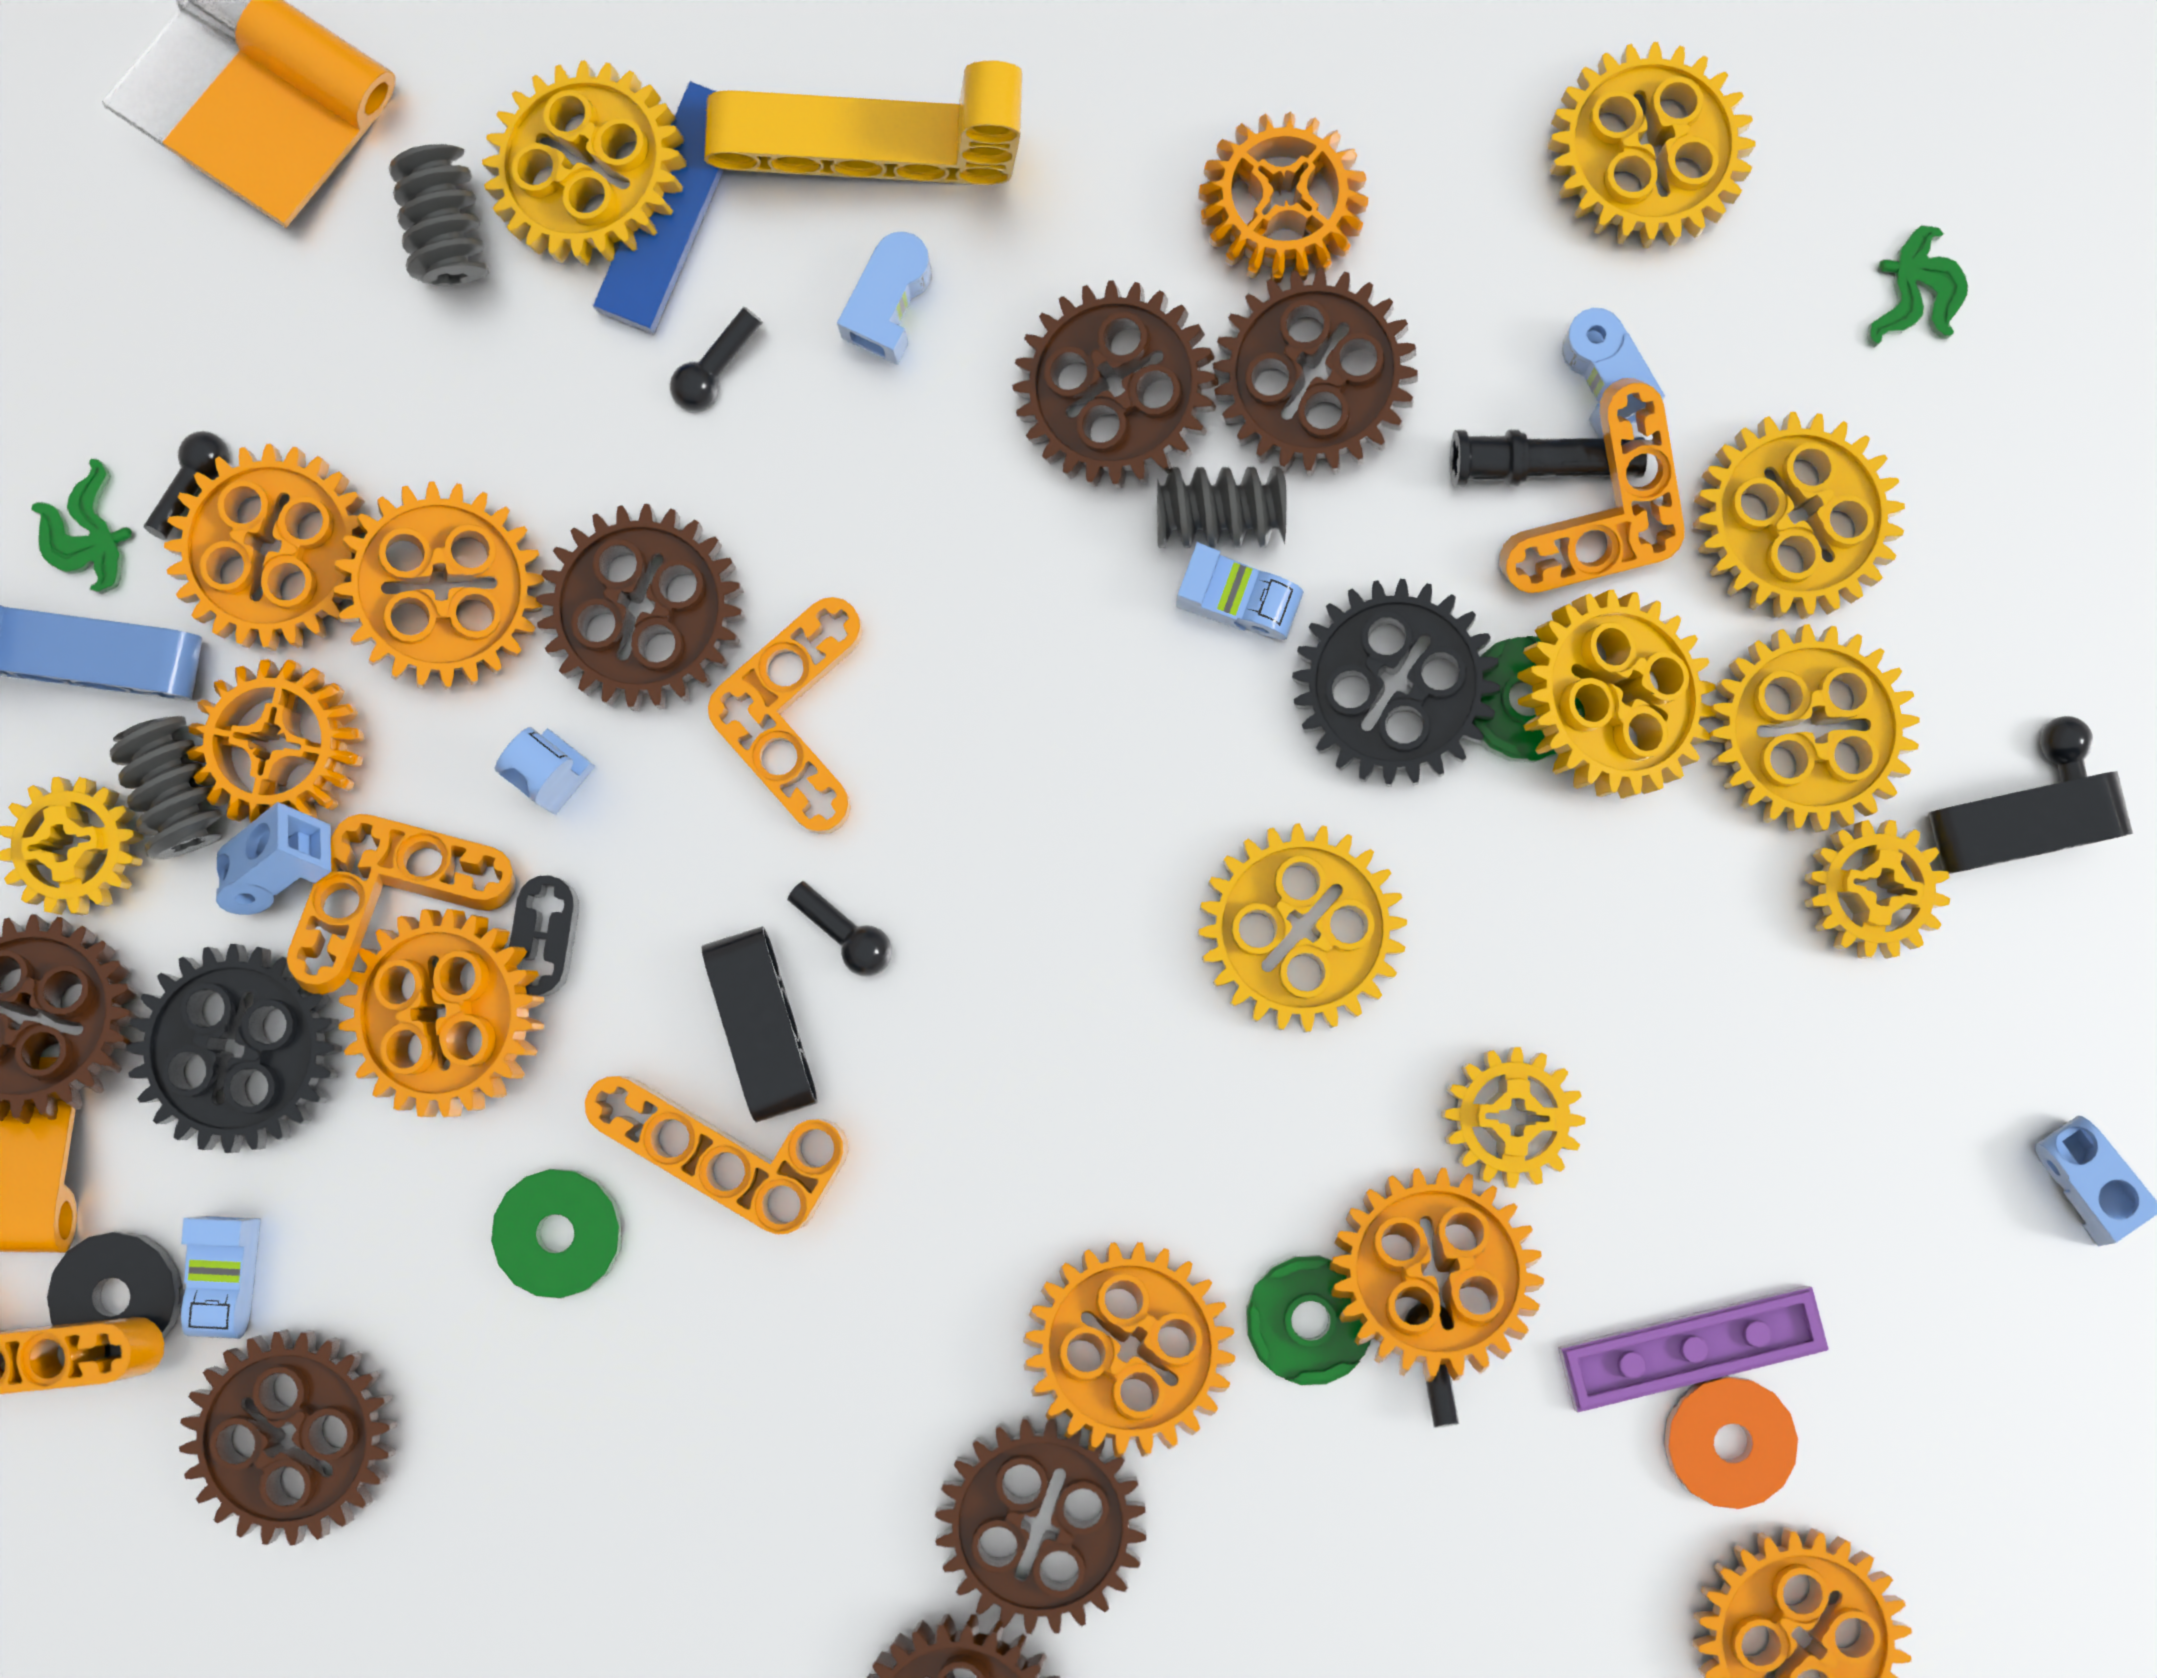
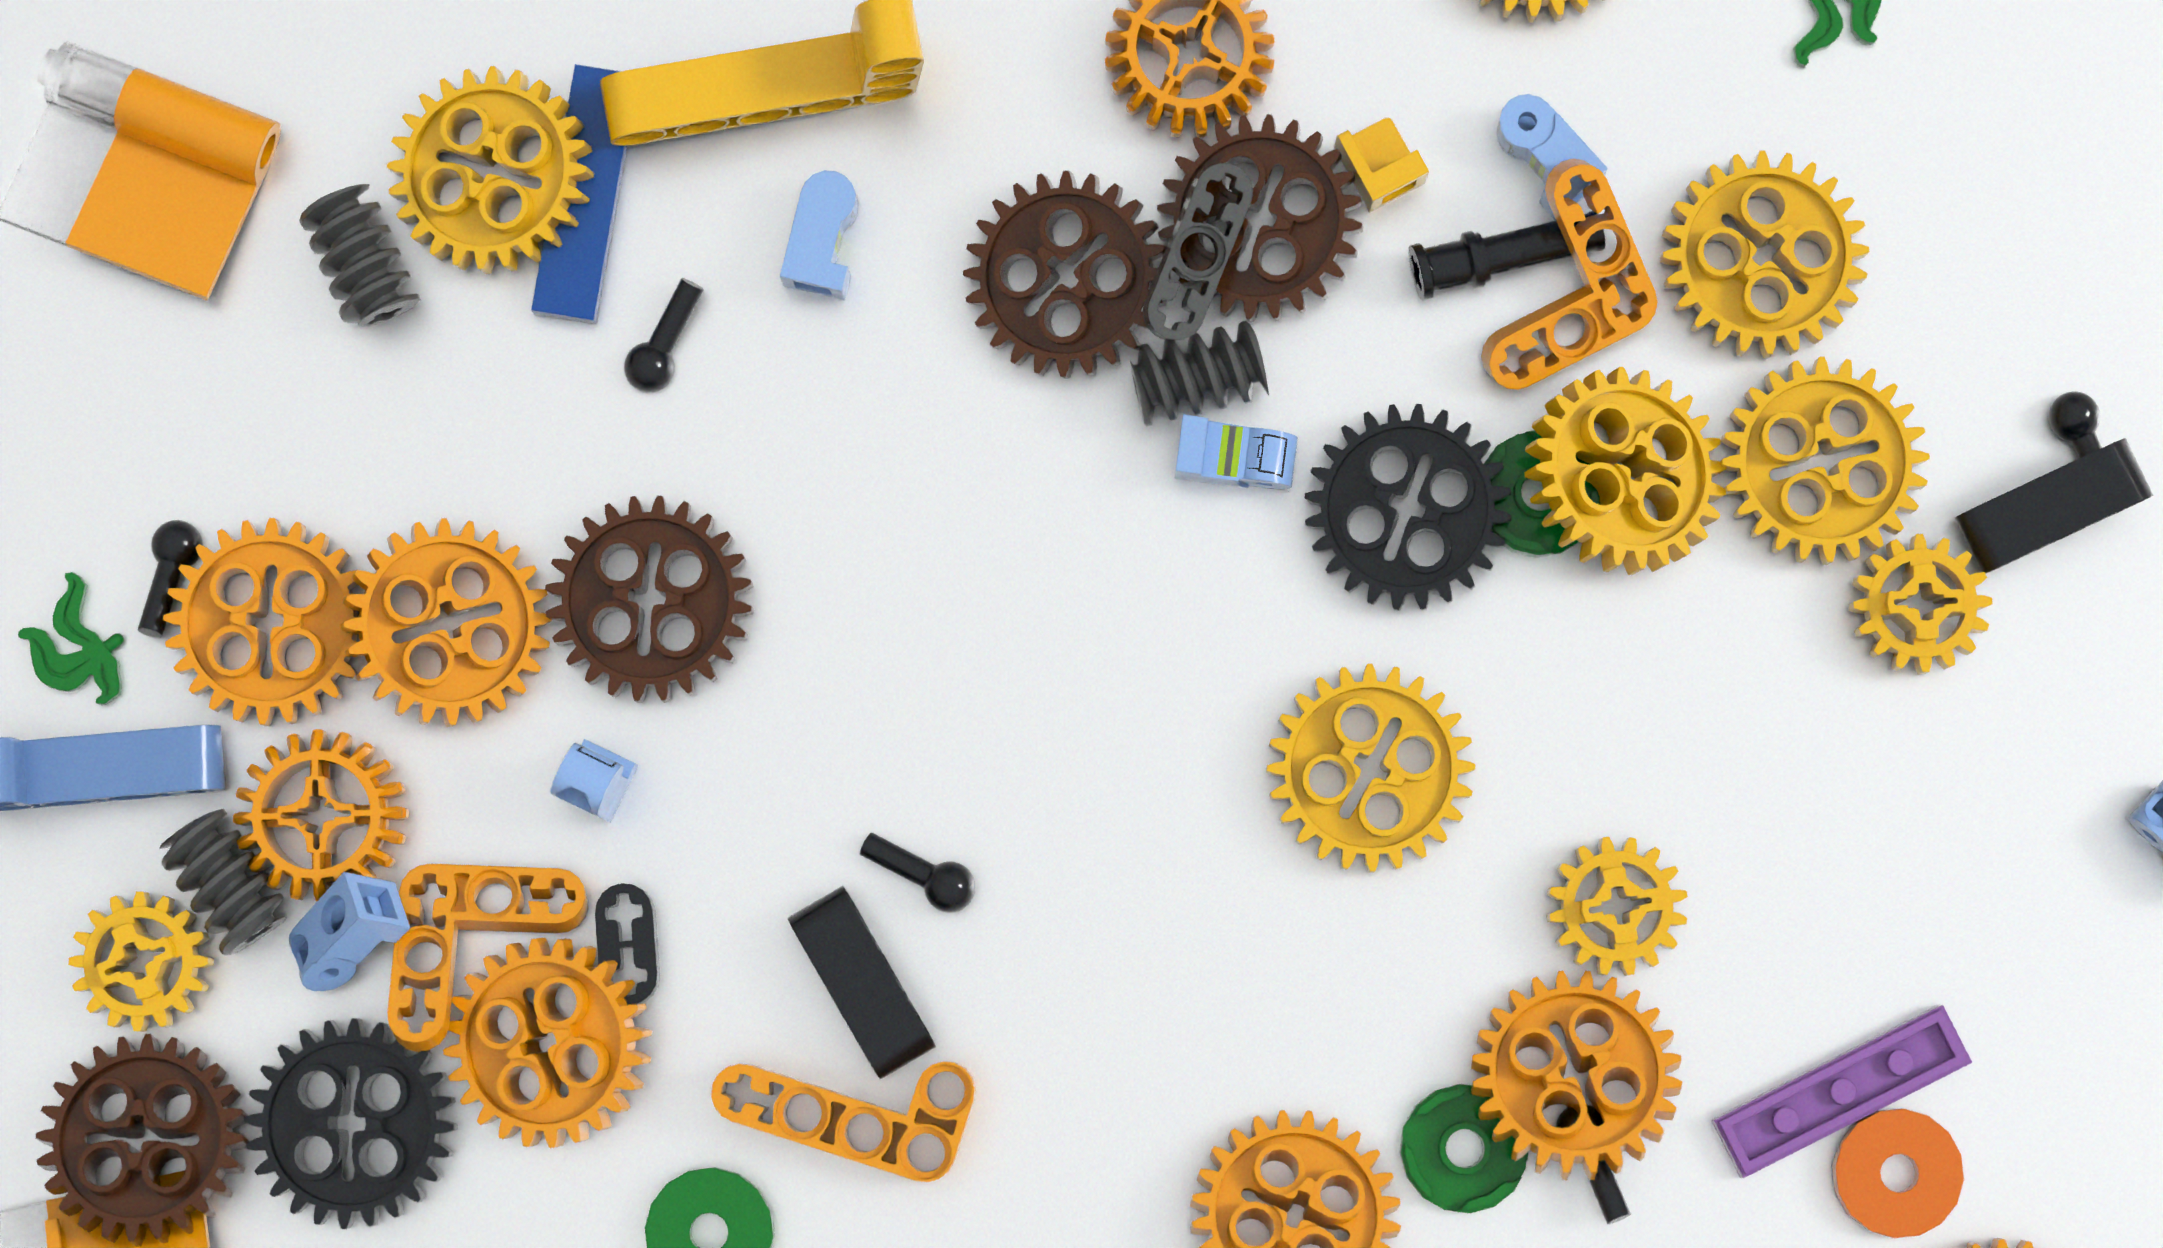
camera: 15 degrees left, 0 degrees up
light orange beam [708,597,863,834] -> none
none -> dark grey beam [1143,163,1253,341]
none -> yellow panel [1334,118,1429,213]

